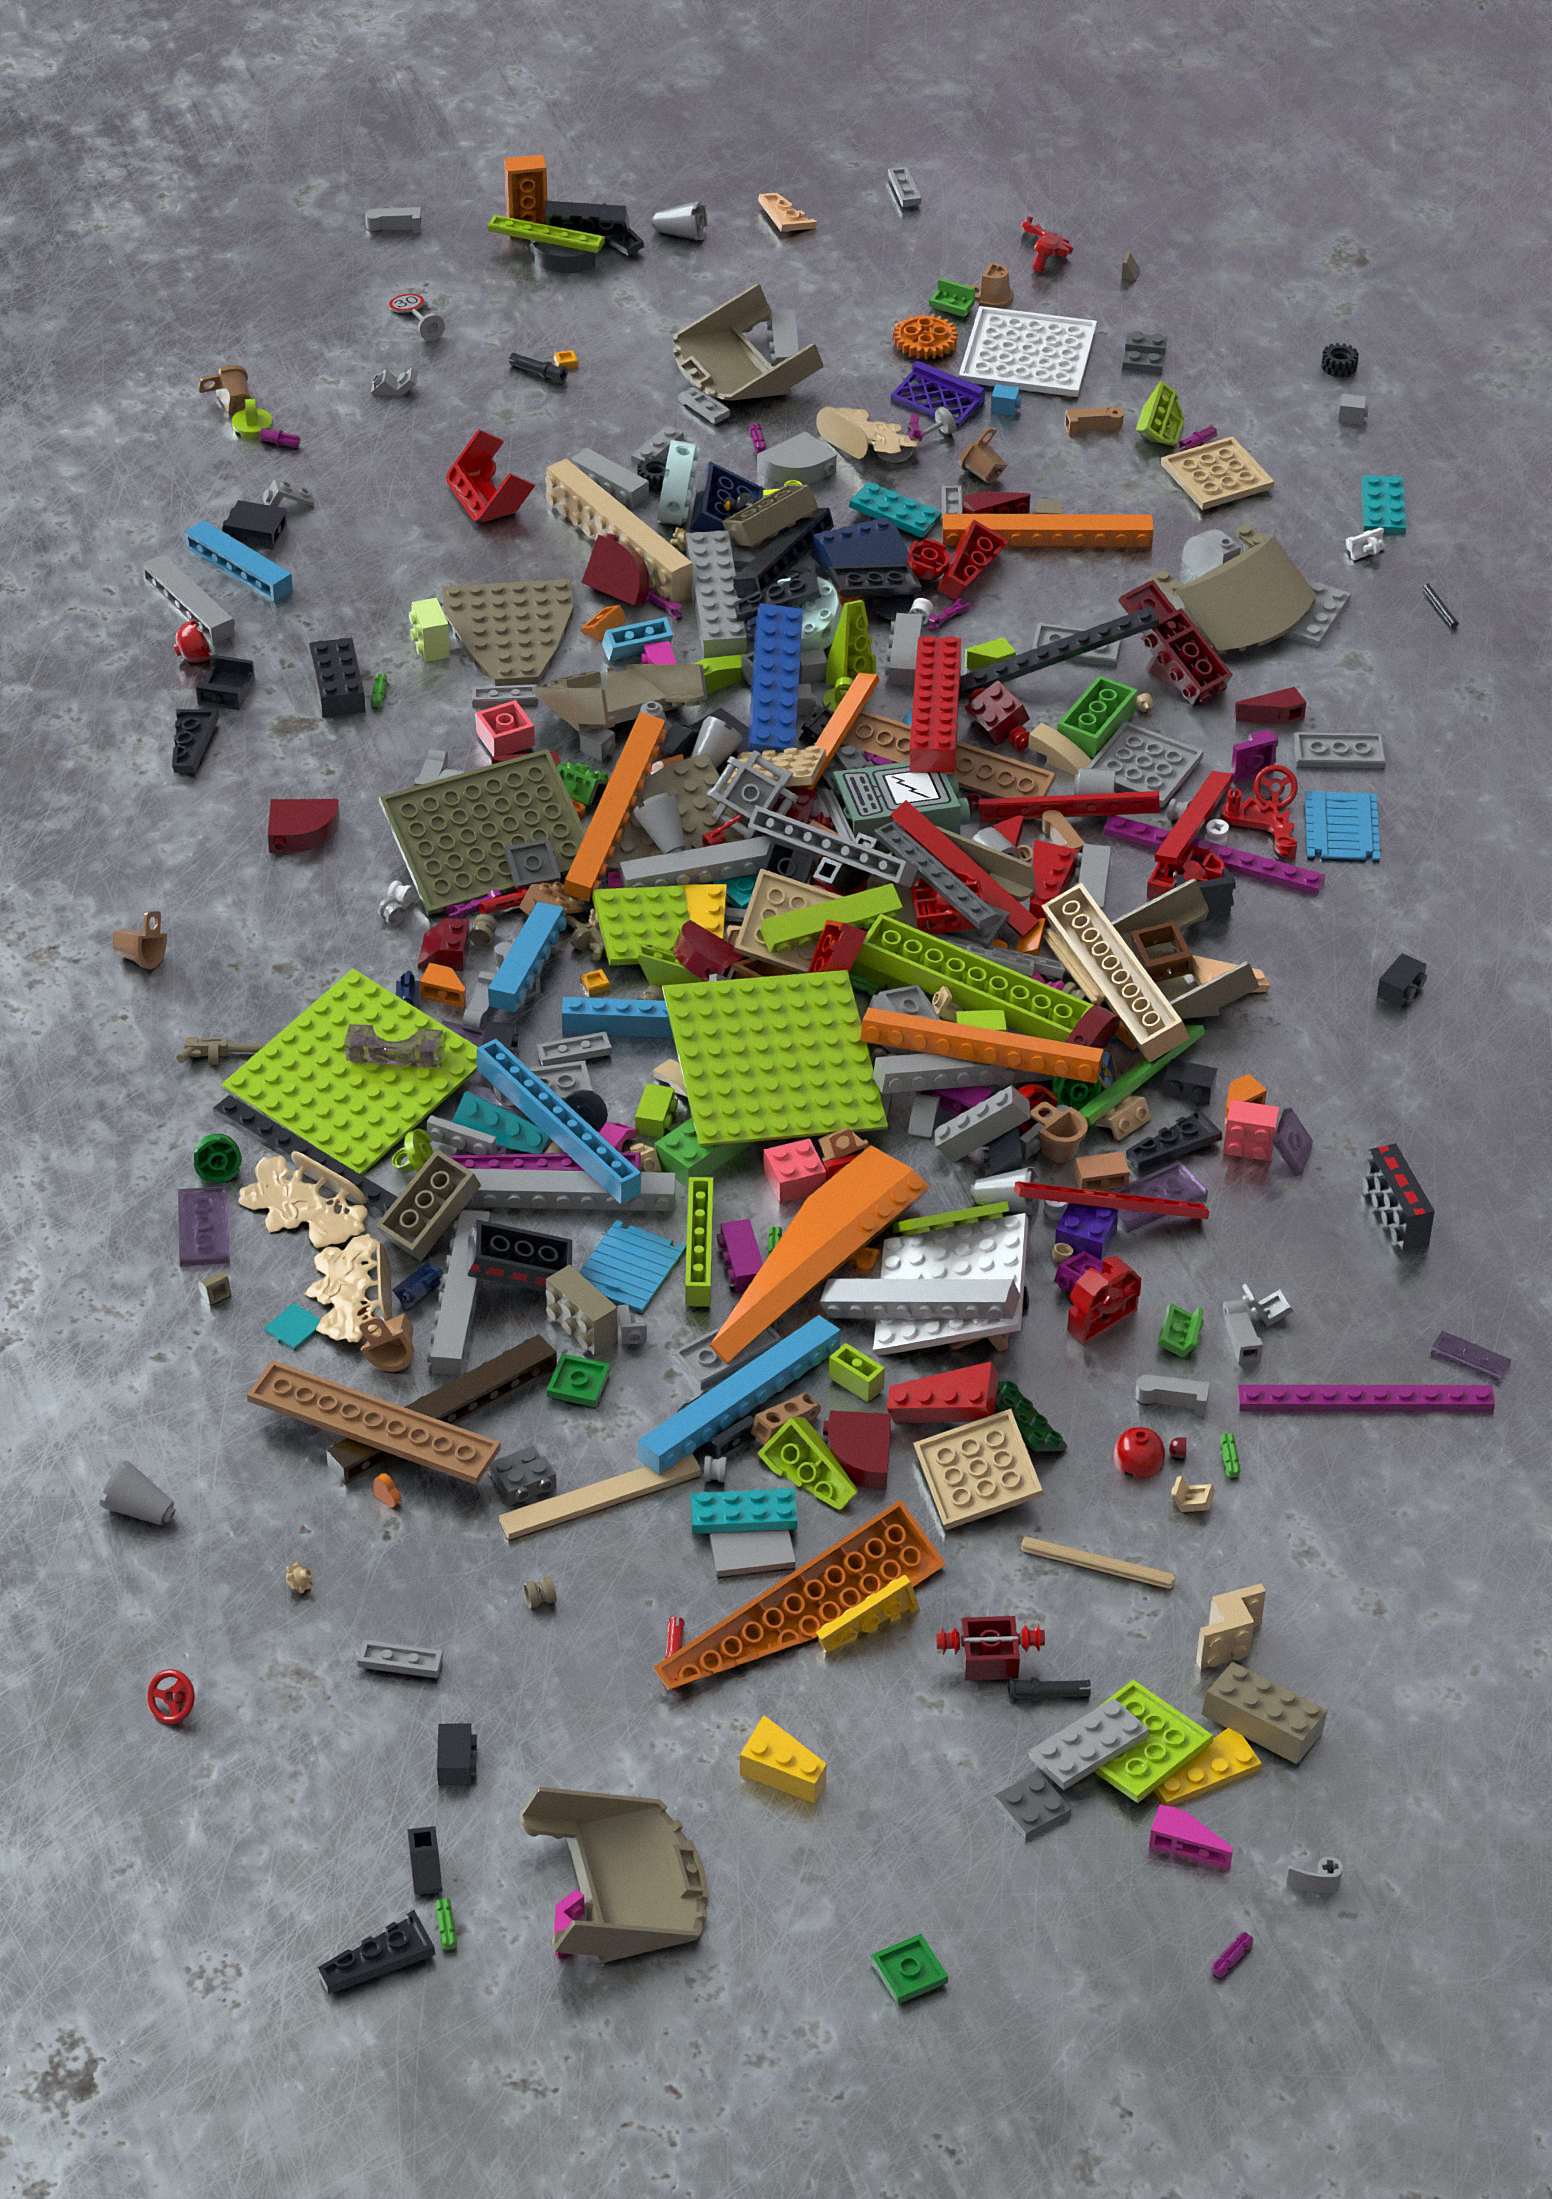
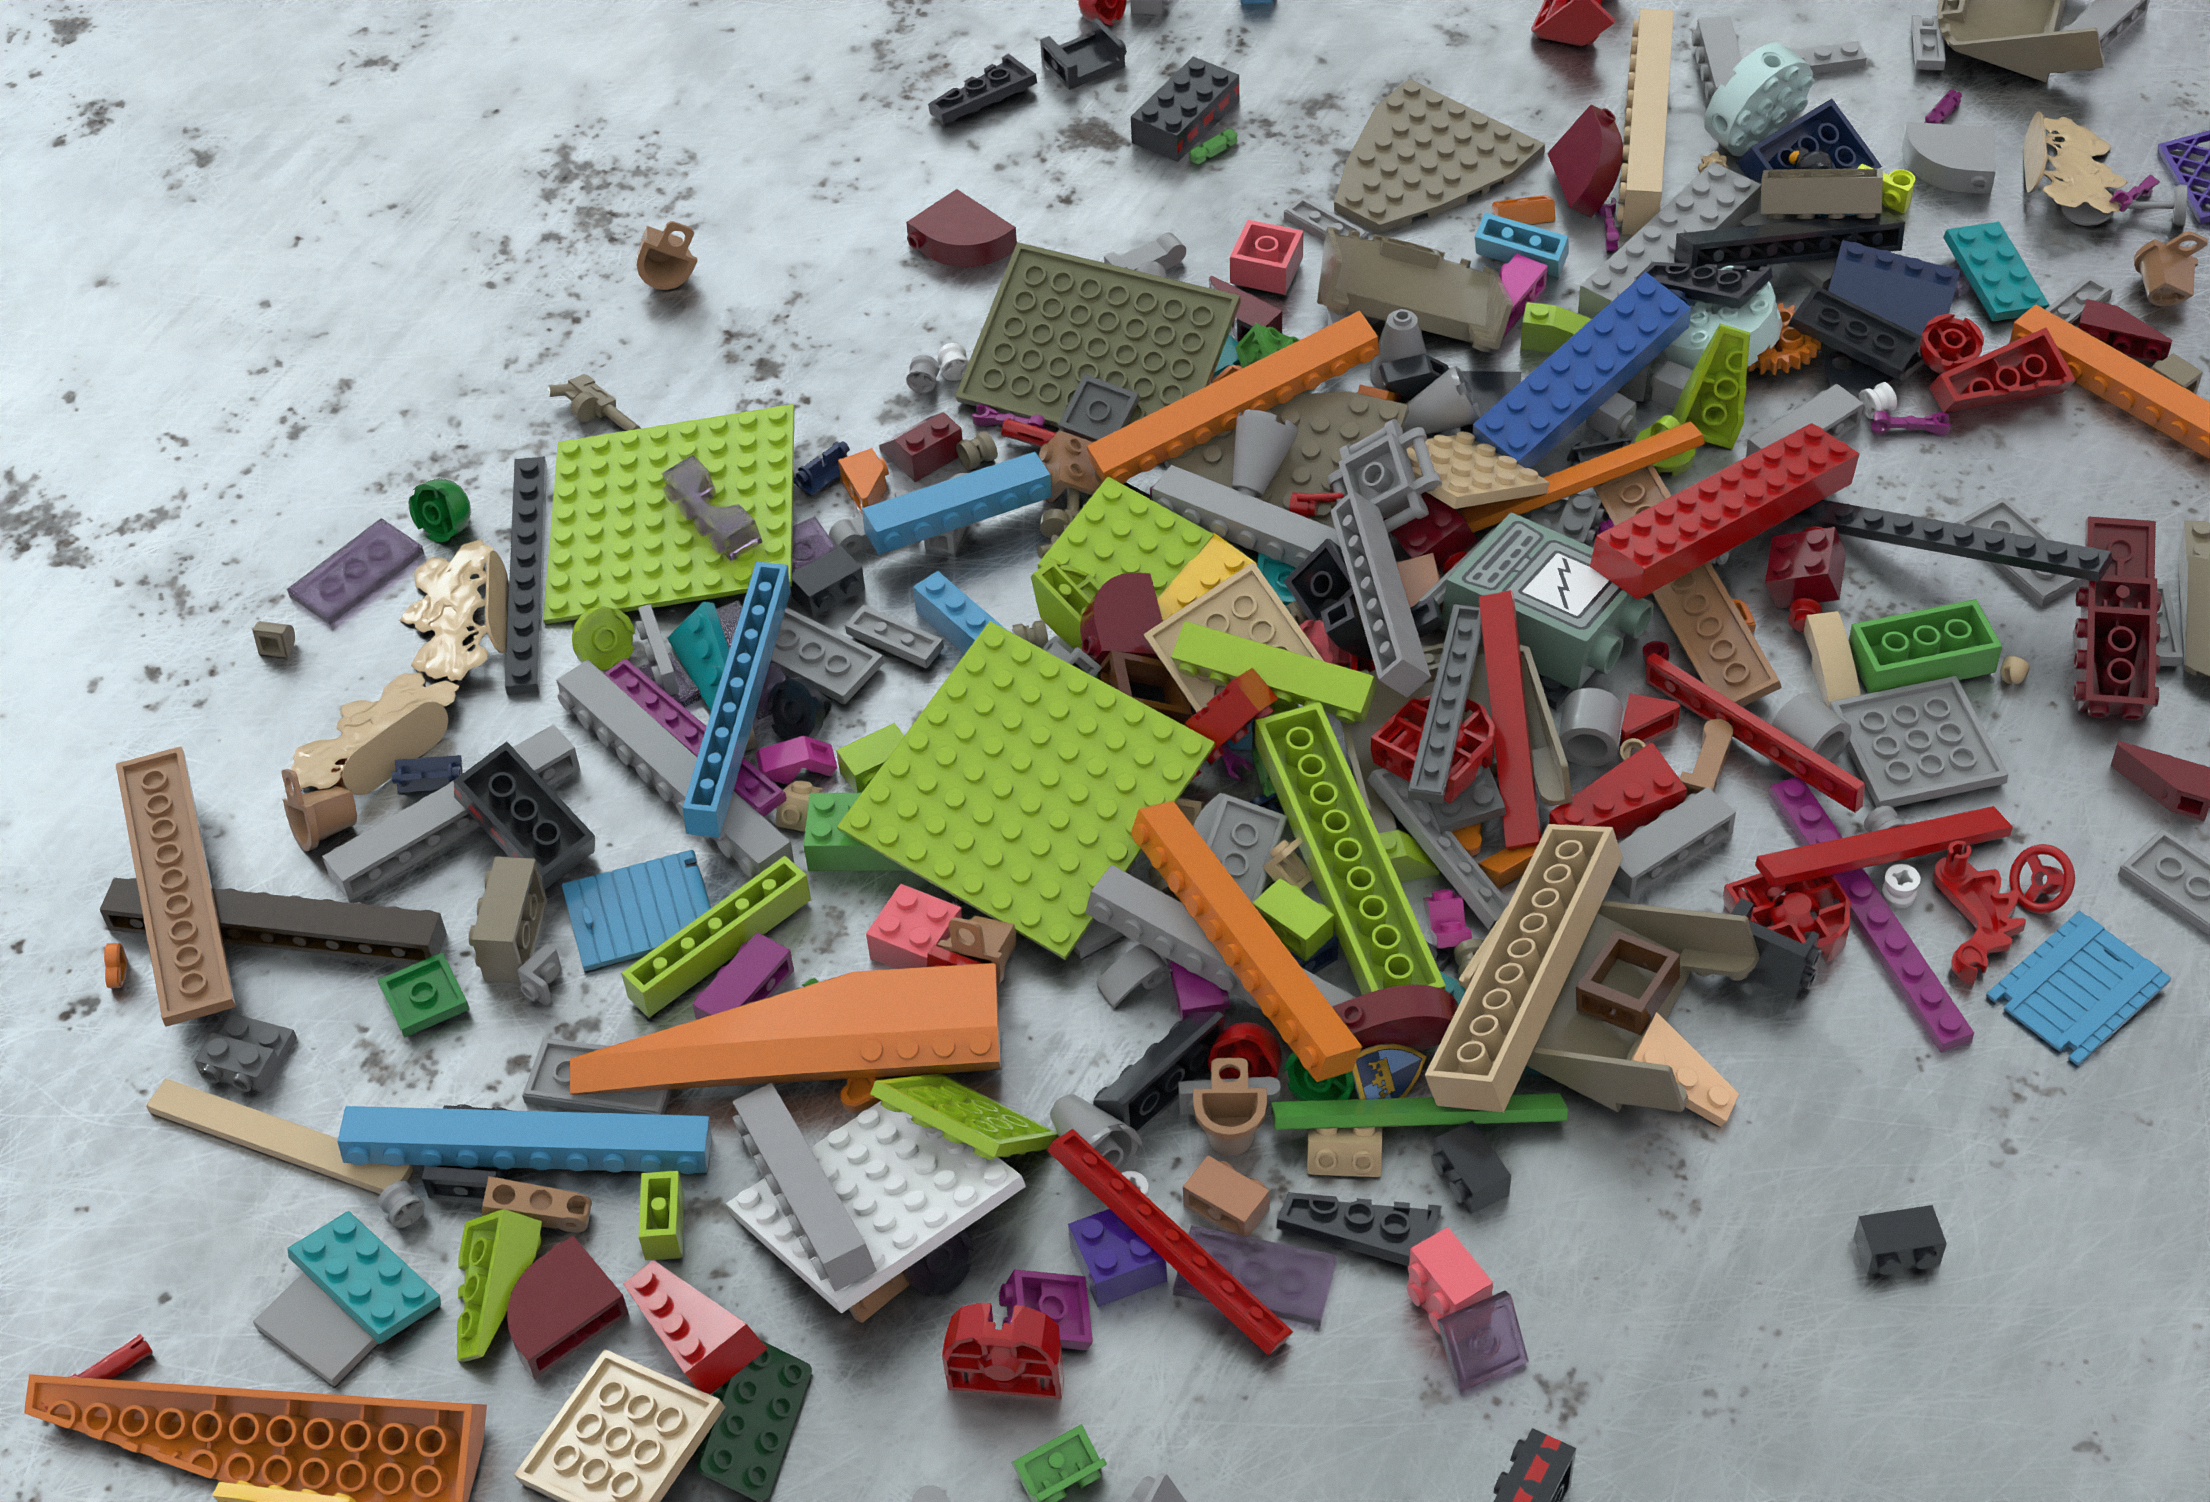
camera: 50 degrees right, 5 degrees up
teal piece [264,1303,321,1351] -> none
dark tan brick [376,1149,481,1262] -> none
yellowish green brick [409,598,450,662] -> none
dark tan wheel [524,1577,557,1608] -> none
light orange tile [580,969,611,996] -> none
light grey brick [935,1085,1030,1163] -> none
lime slope [965,637,1016,670] -> none
light grey tile [966,945,1035,976] -> none
tan hinge [1052,1243,1073,1264] -> none
orange slope [1224,1074,1267,1125] -> none
magenta plate [1230,729,1278,784] -> none

